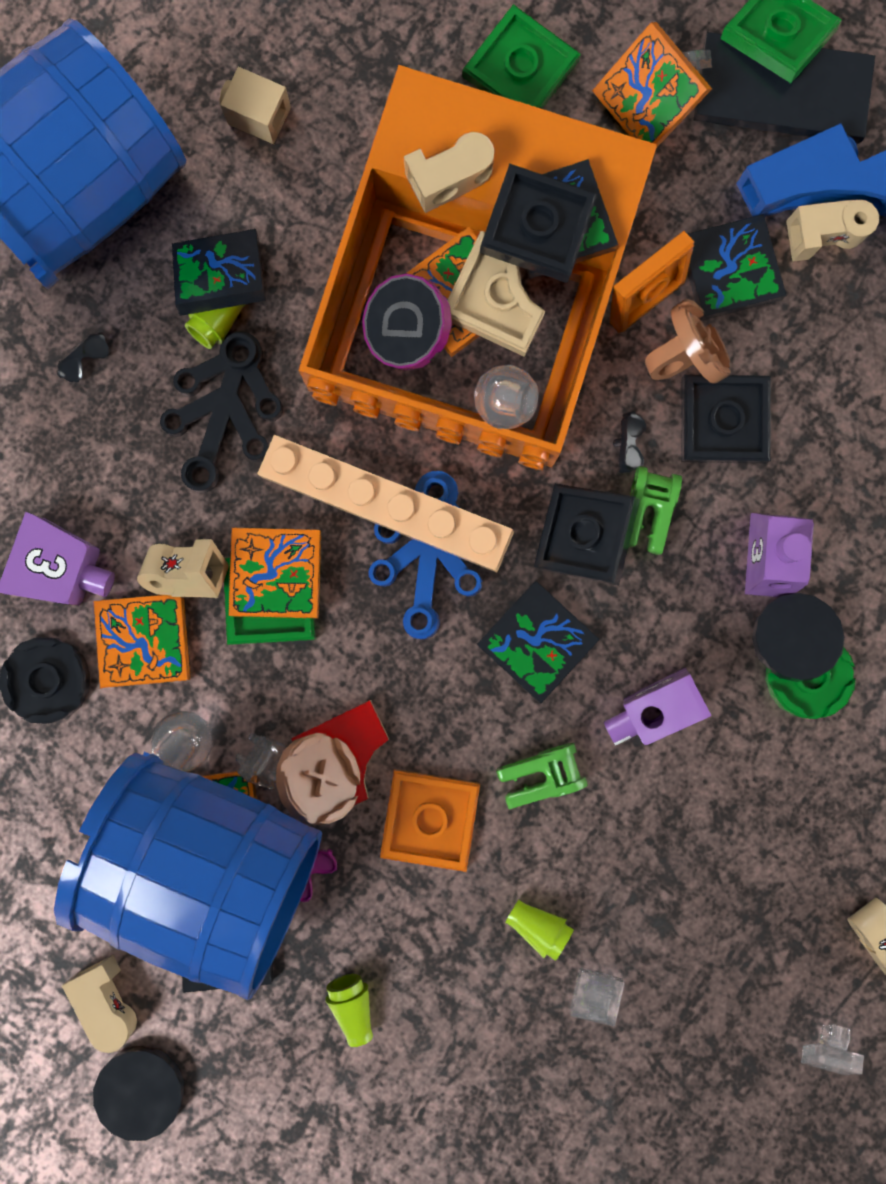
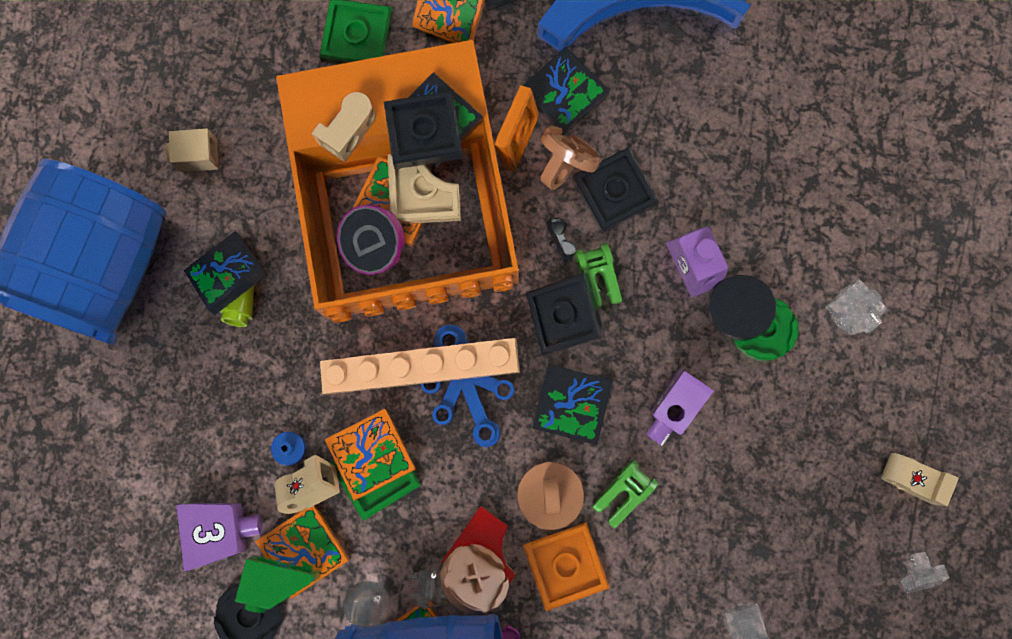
camera: 25 degrees left, 5 degrees down
black piece [56,333,109,382] -> none
black plant [160,332,283,493] -> none
clear piece [474,364,539,429] -> none
lime cone [505,899,574,961] -> none
tan leg [786,200,879,262] -> none
none -> green slope [235,556,321,613]
none -> blue tile [271,432,307,465]
none -> nougat tile [517,462,584,530]

